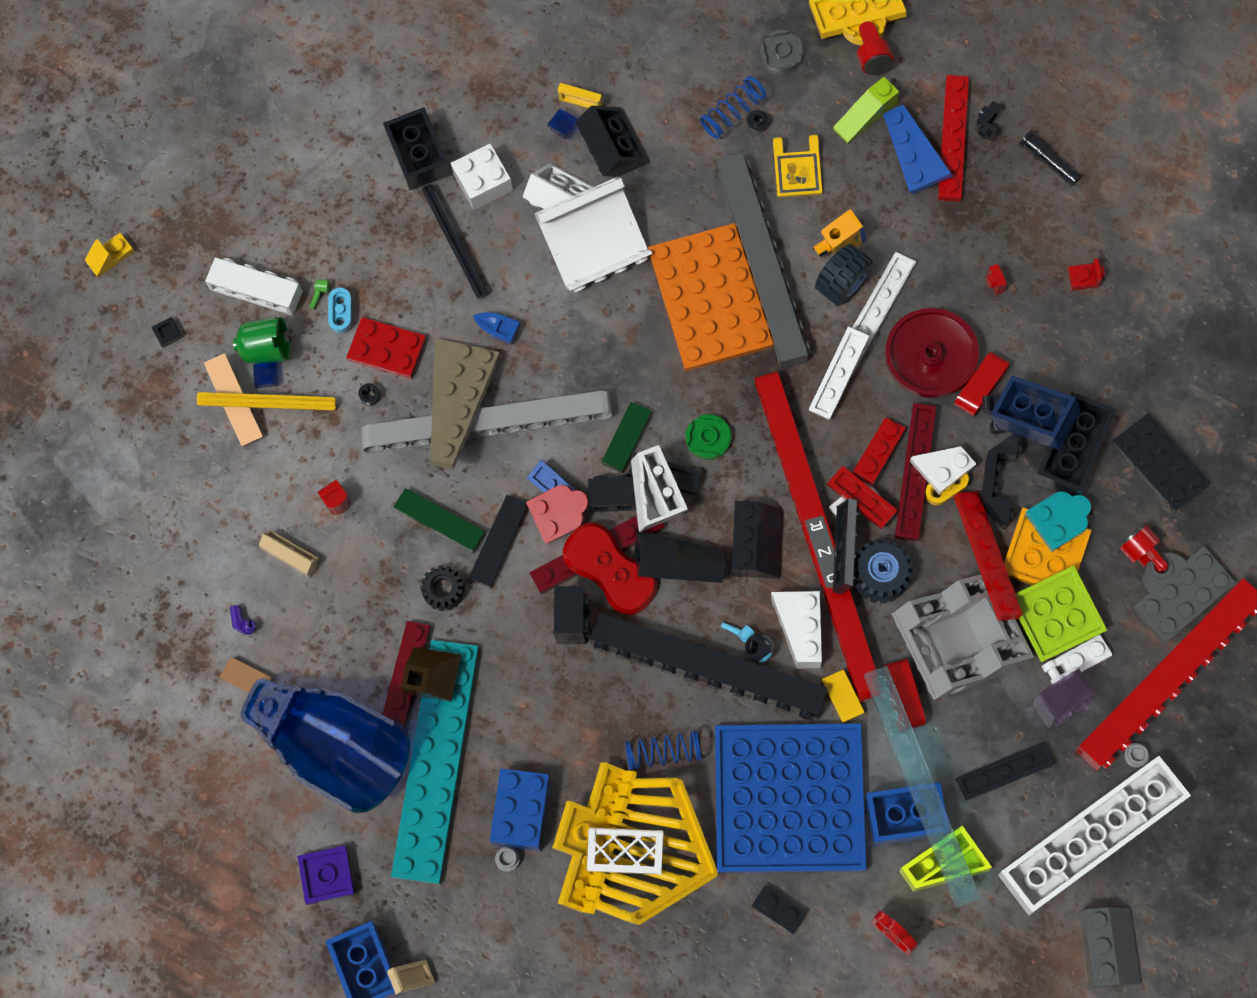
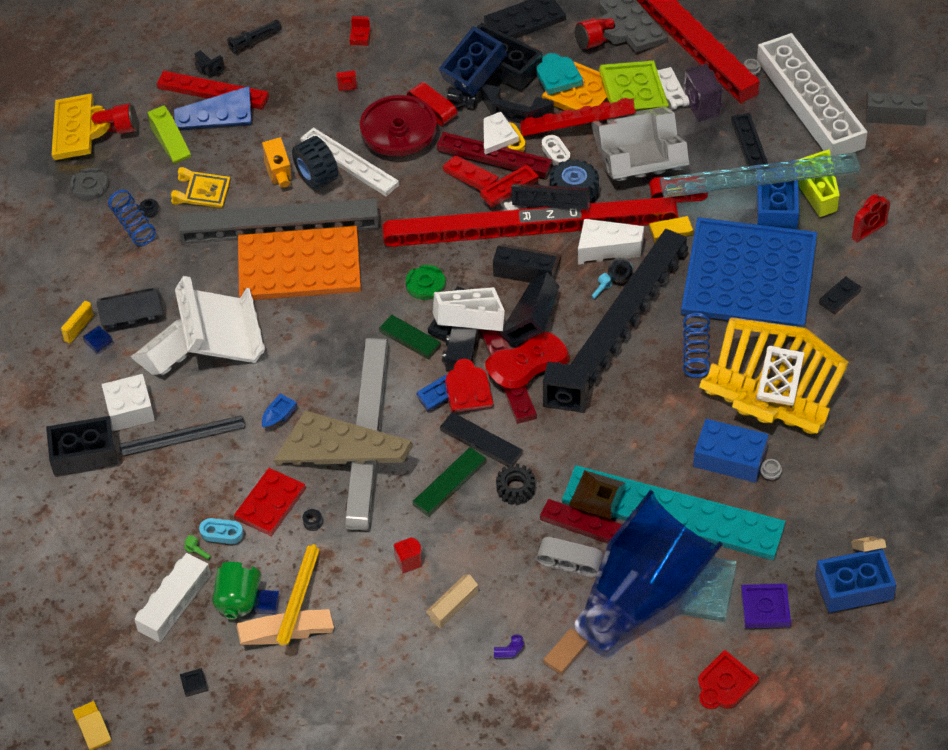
camera: 85 degrees left, 20 degrees down
white plate [809,327,870,421] -> none
none -> light grey beam [536,537,604,577]
none -> white plate [542,135,570,166]
none -> clear light blue plate [680,553,737,622]
none -> red plate [698,650,759,709]

